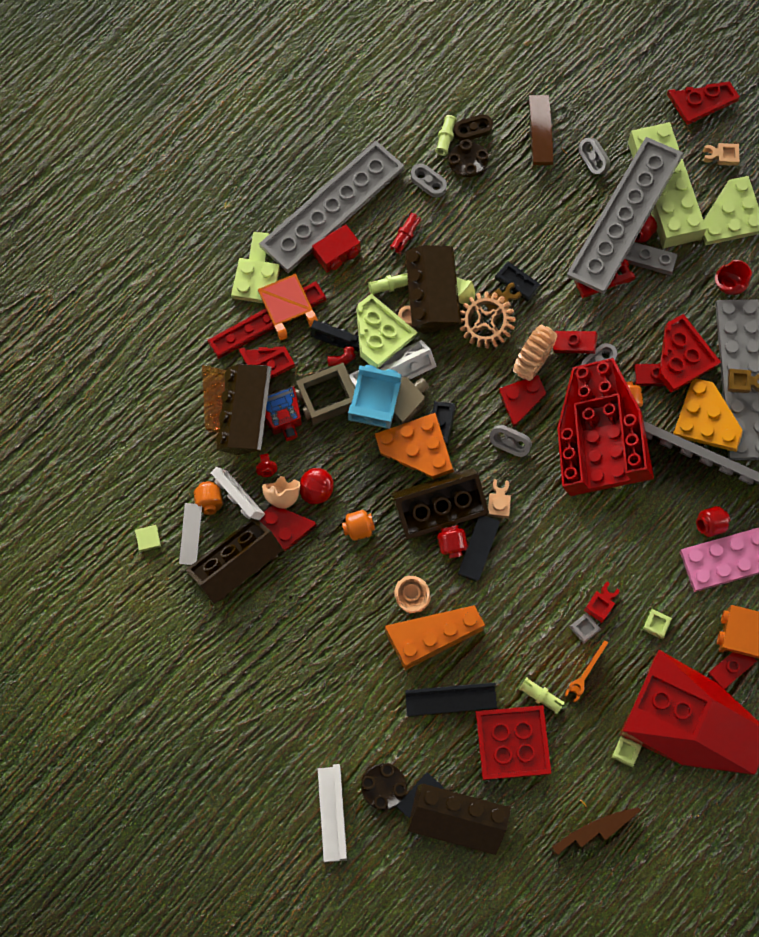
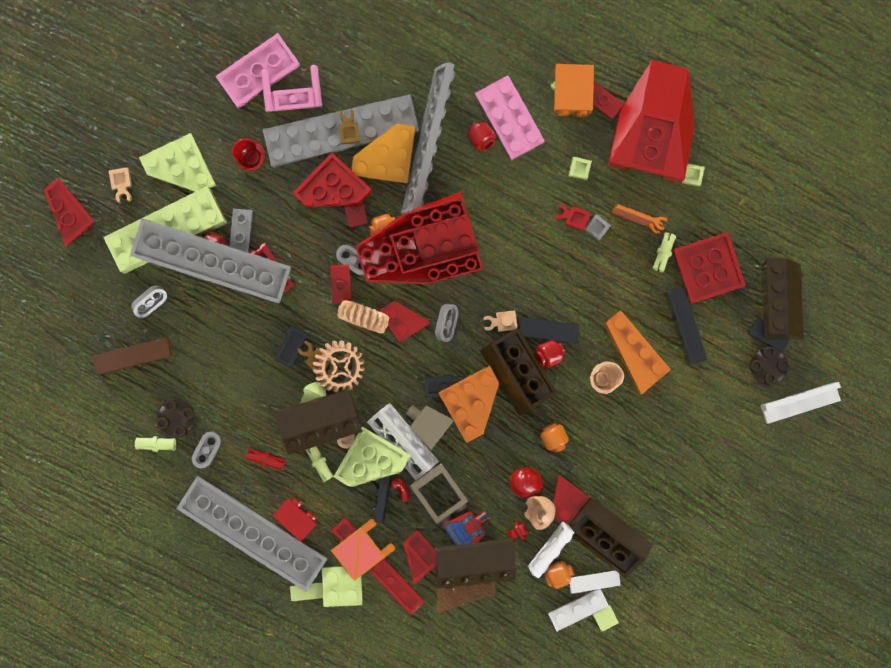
camera: 105 degrees left, 15 degrees up
medium azure panel [348,365,402,429] -> none
dark brown plate [454,114,493,141] -> none
reddish brown slope [550,807,641,857] -> none
none -> white plate [548,589,609,631]

